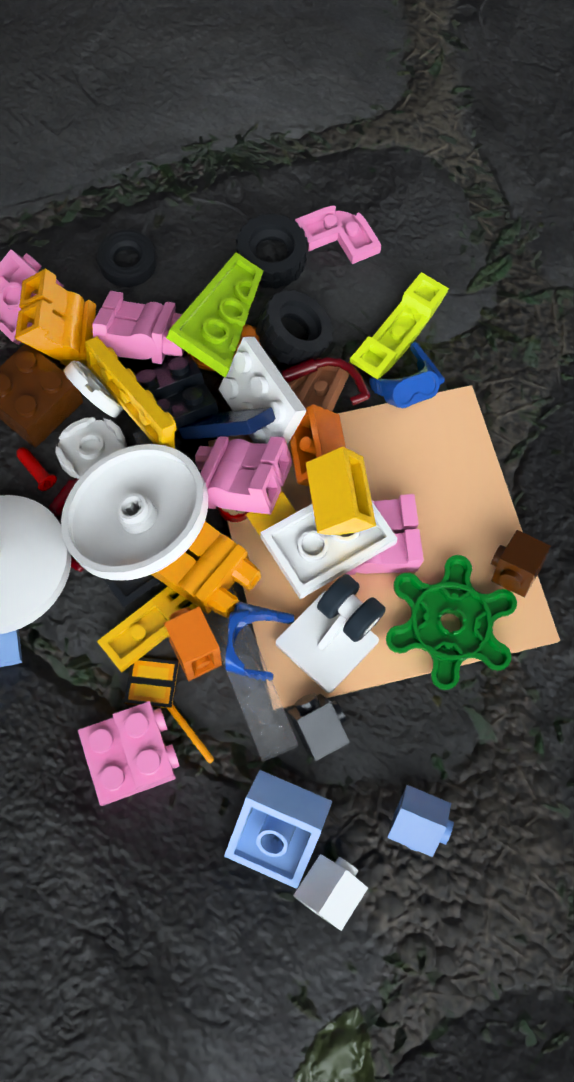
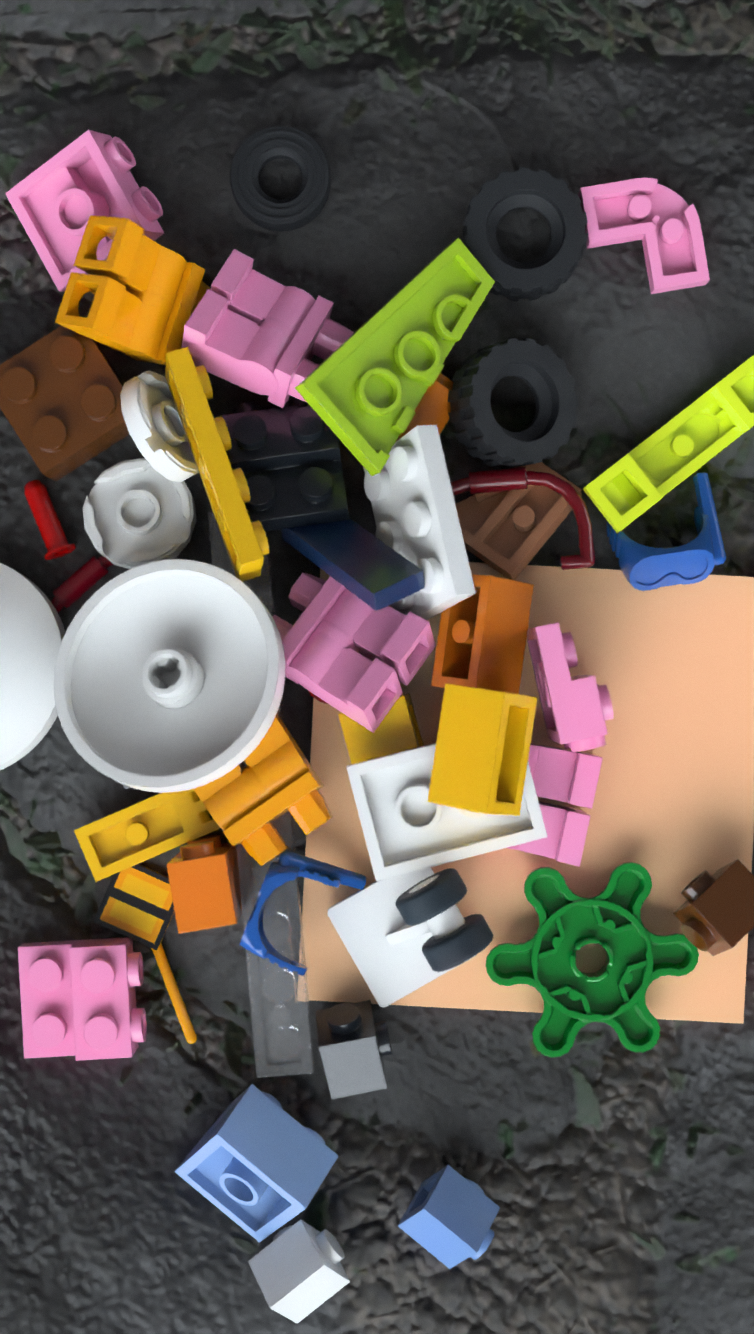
camera: 25 degrees right, 20 degrees up
none -> bright pink plate [527,622,613,752]

